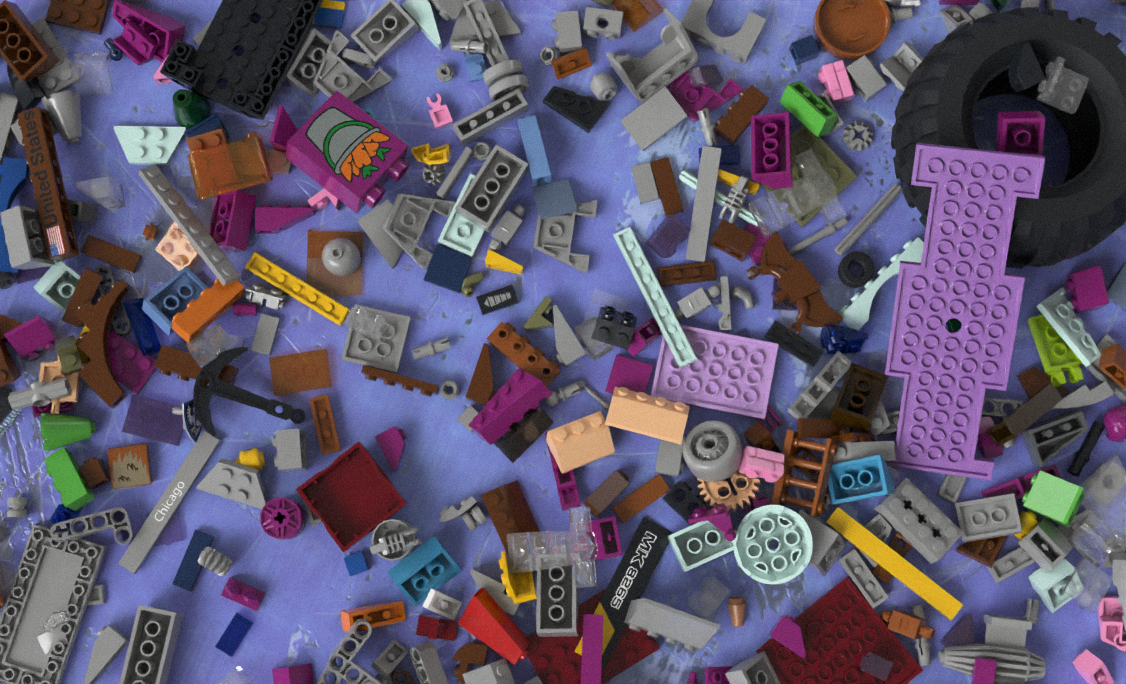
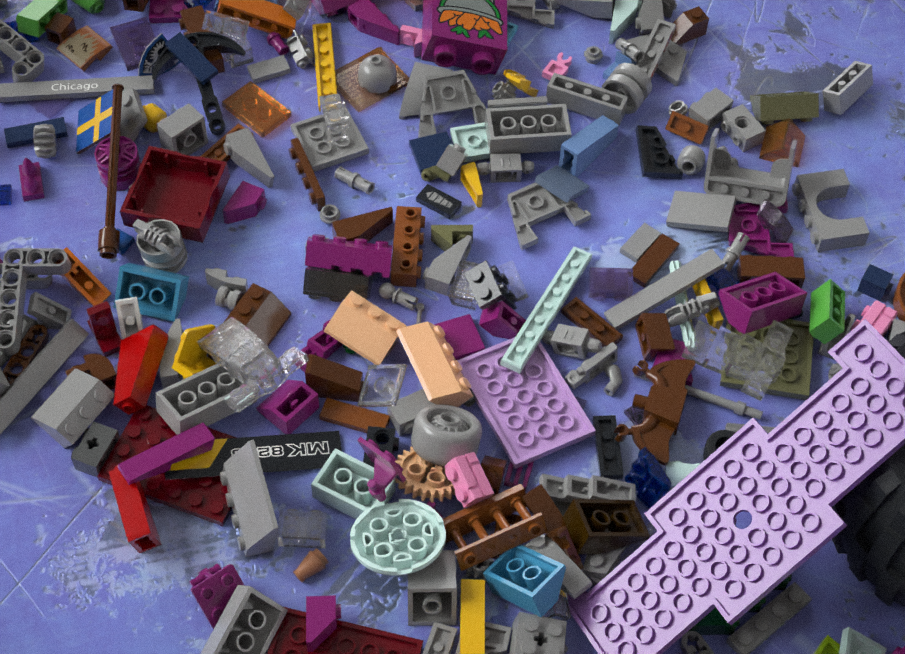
camera: 50 degrees right, 25 degrees down
none -> flag [76,83,124,259]
none -> dark blue tile [165,32,218,85]
none -> light grey slope [223,127,274,188]
none -> clear slope [357,364,407,407]
none -> light grey brick [436,143,468,176]

